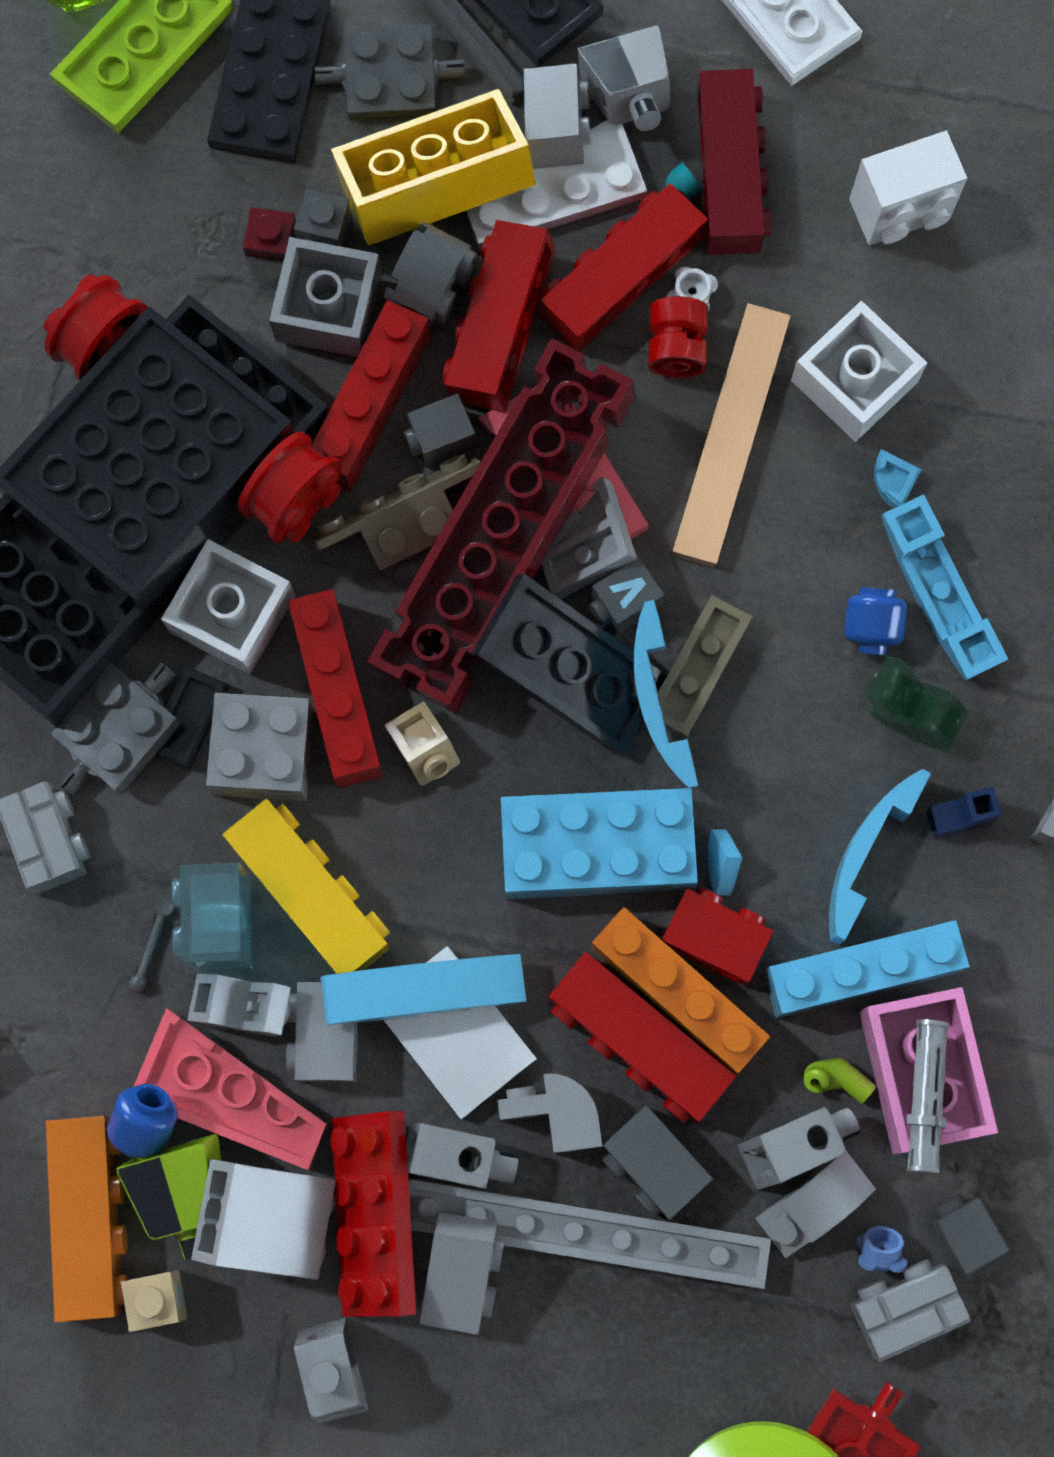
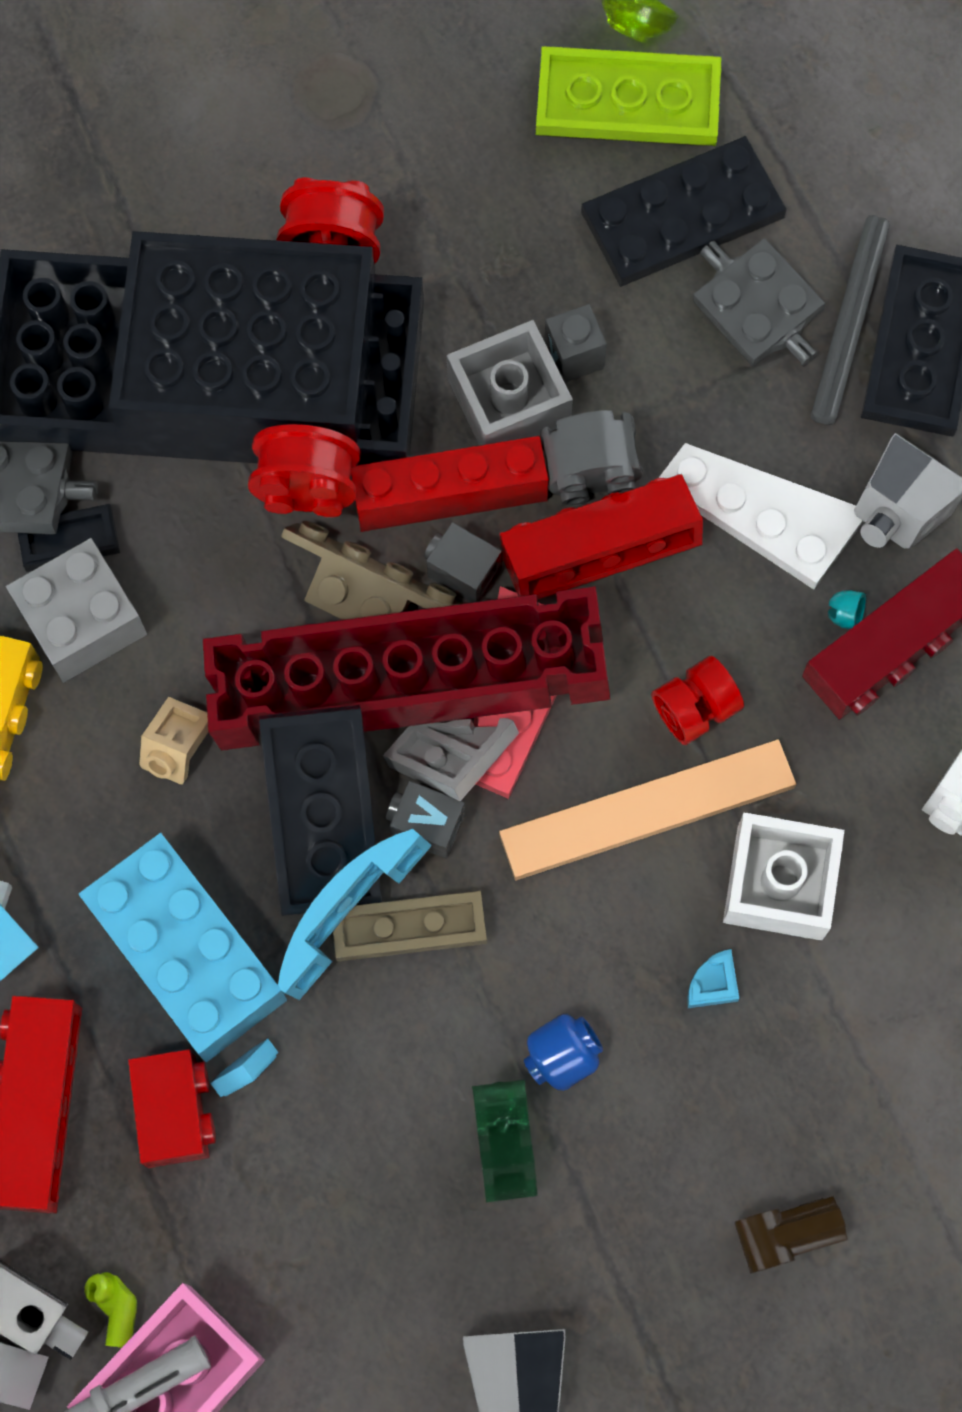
camera: 55 degrees right, 5 degrees down
white brick [161,539,295,675] -> none
dark red plate [243,207,296,261] -> none
red brick [288,589,384,789] -> none
yellow brick [331,89,536,246] -> none
light grey brick [524,64,591,169] -> none
red brick [540,183,708,352] -> none
orange brick [590,907,770,1075] -> none
white plate [667,267,718,311] -> none
medium azure brick [763,920,970,1018] -> none
medium azure slope [829,769,931,945] -> none
medium azure slope [881,494,1008,681] -> none
dark blue piece [926,787,1002,839] -> none

